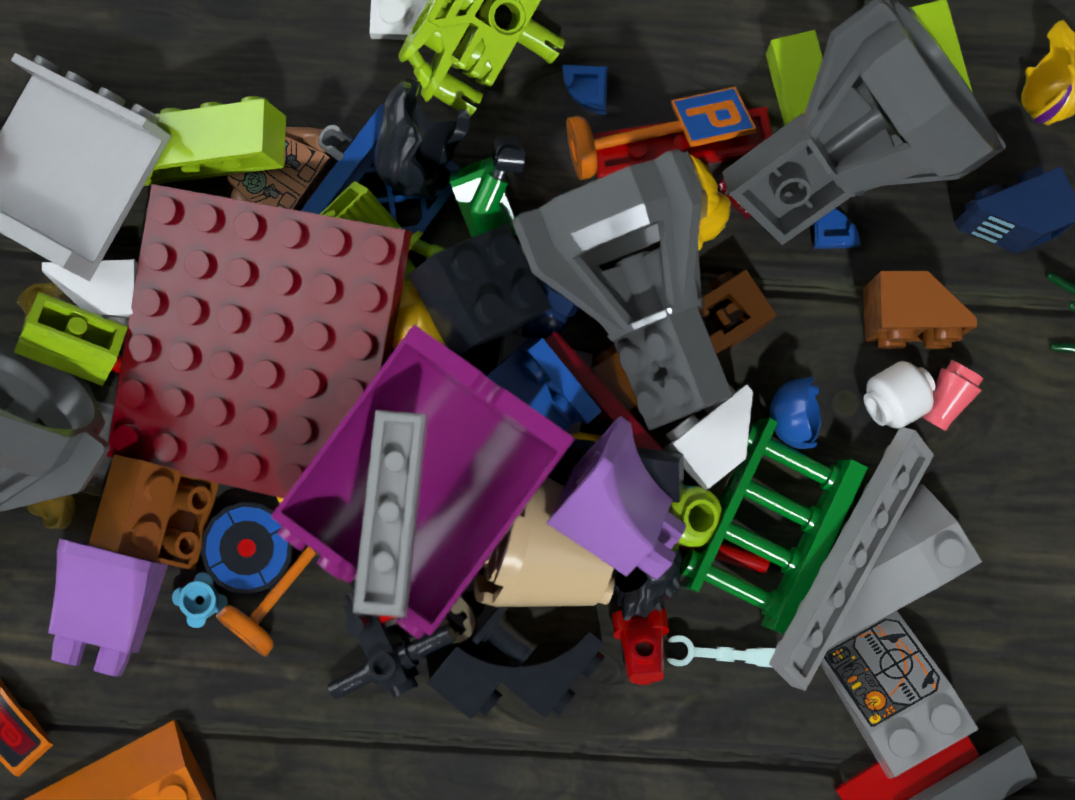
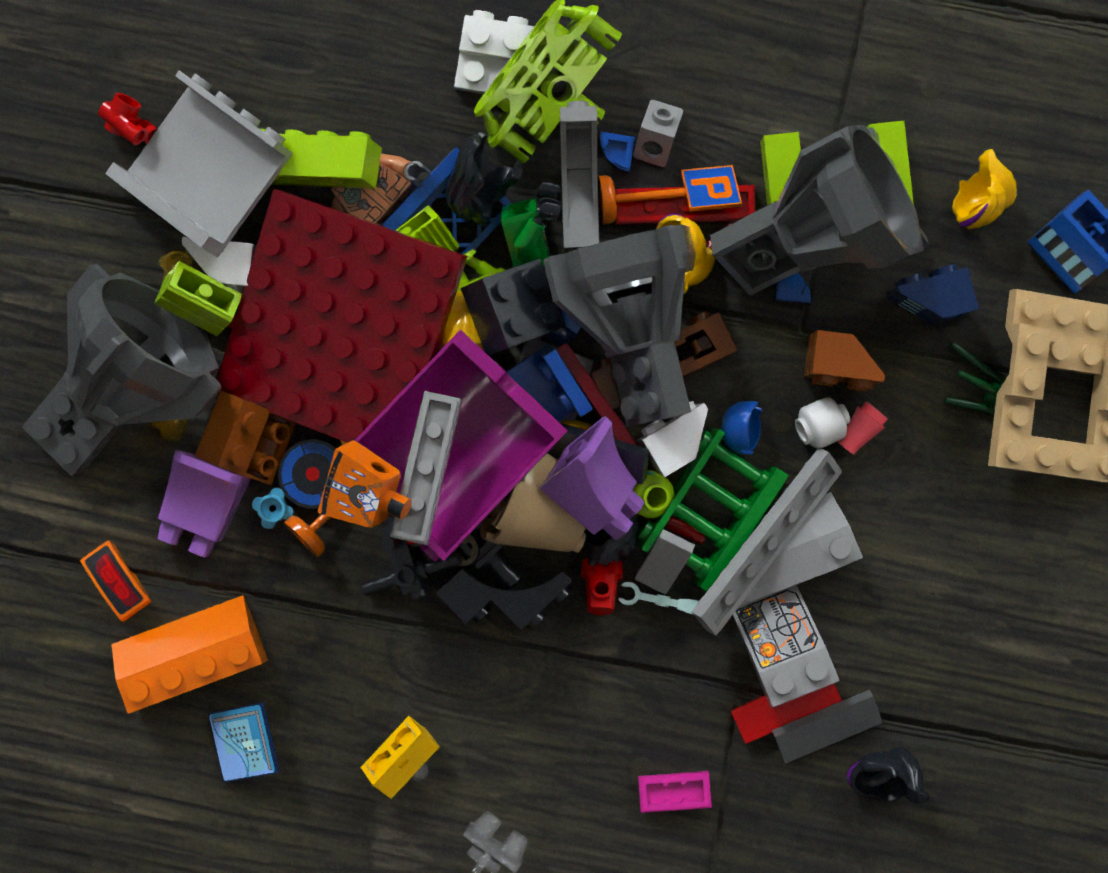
camera: 10 degrees right, 5 degrees up
none -> orange torso [318,440,412,527]
none -> light grey arch [560,101,599,252]
none -> light grey bracket [633,100,683,167]
none -> light grey tile [634,529,695,595]

